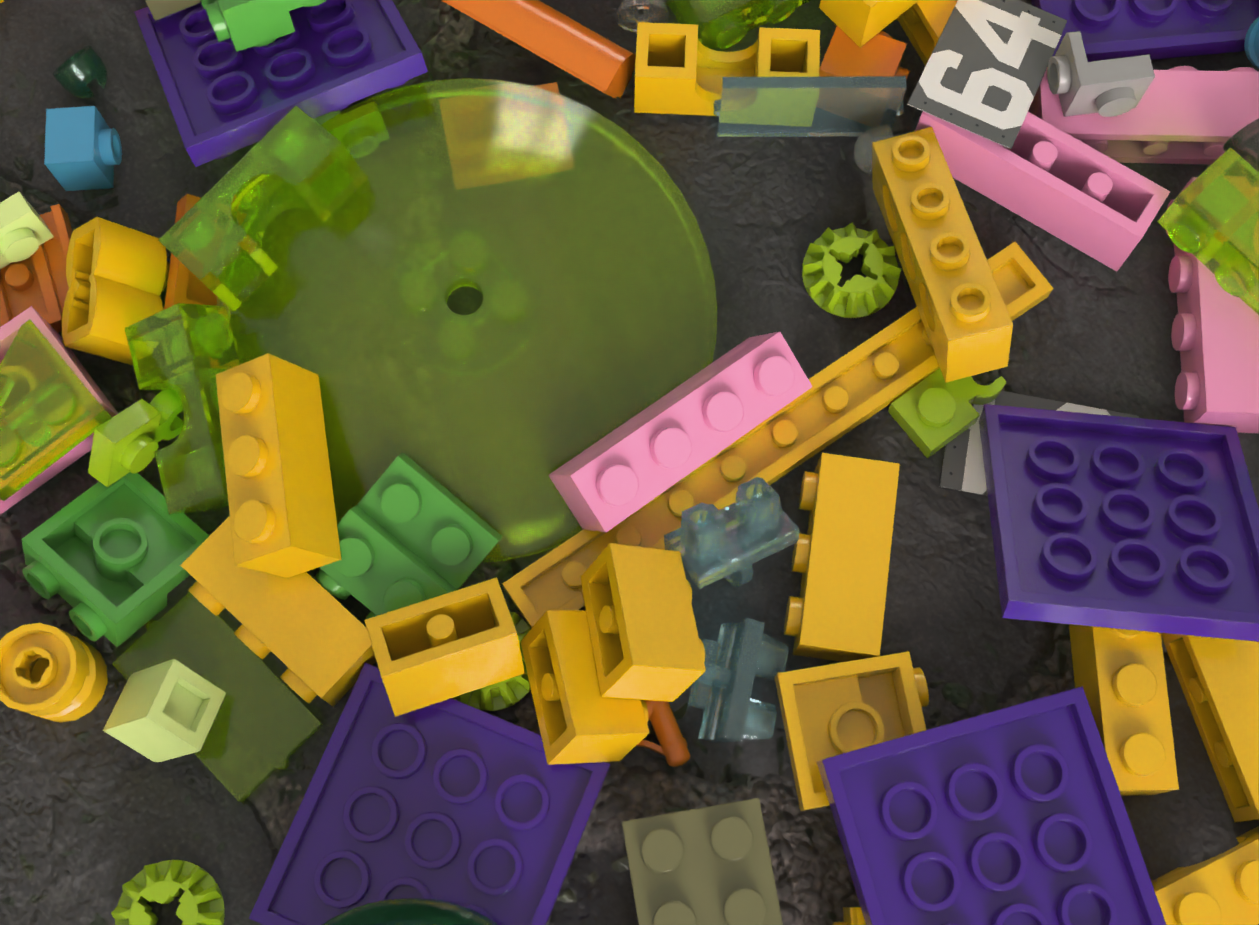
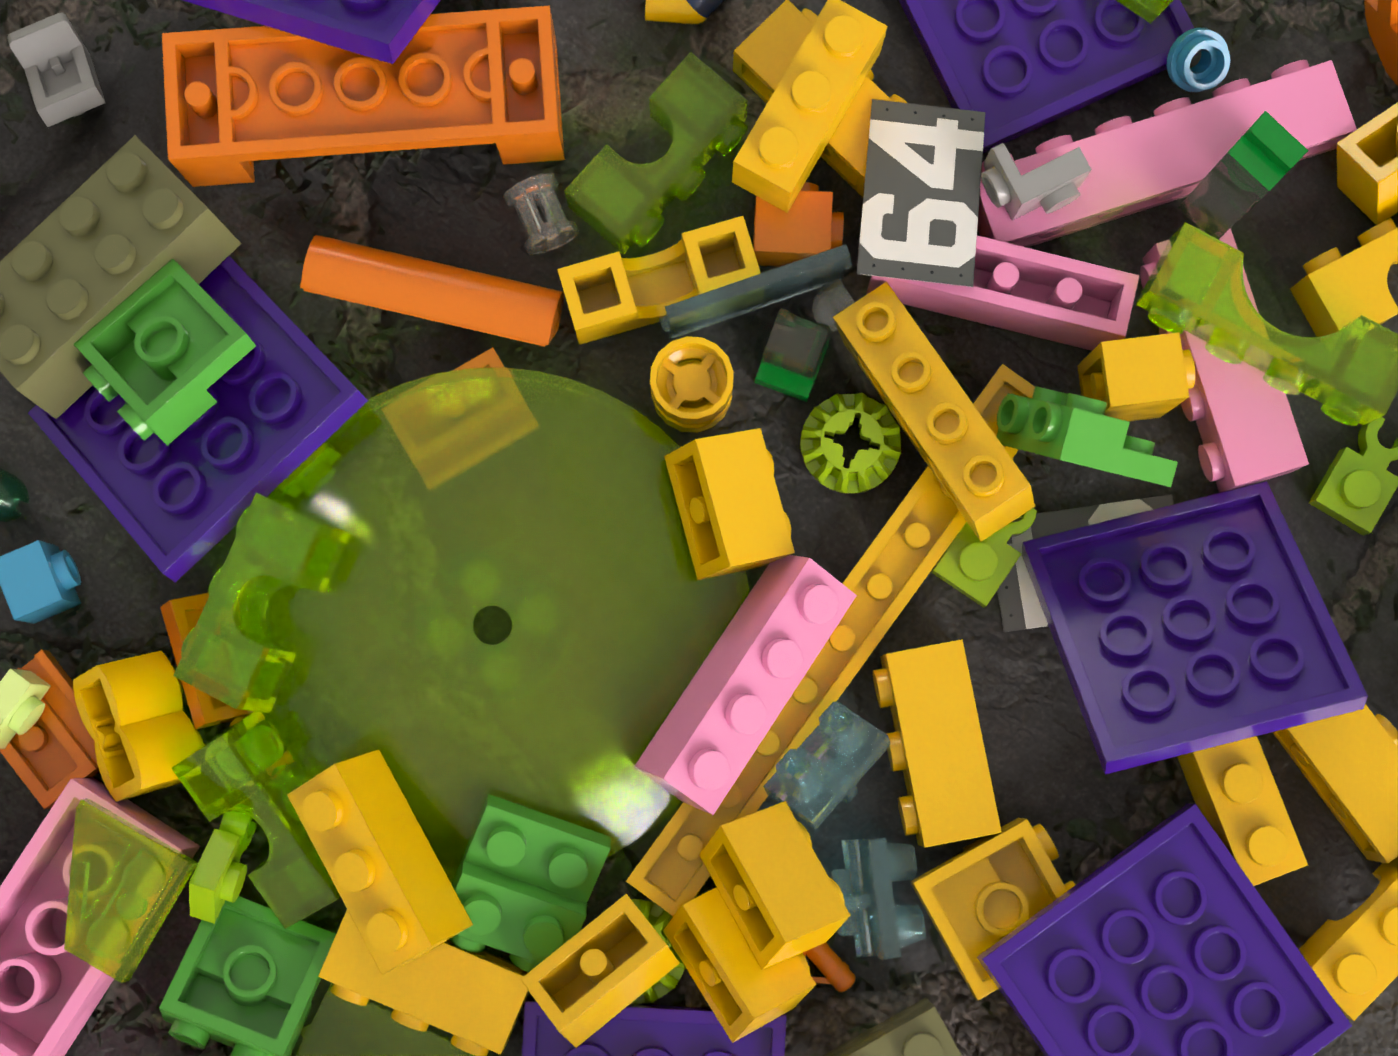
camera: 20 degrees left, 10 degrees up
none -> yellow wheel [650,336,734,433]
none -> yellow brick [664,428,795,580]
none -> clear smoke leg [754,308,831,402]
none -> bright green plate [996,386,1178,487]
none -> yellow brick [1077,332,1195,421]

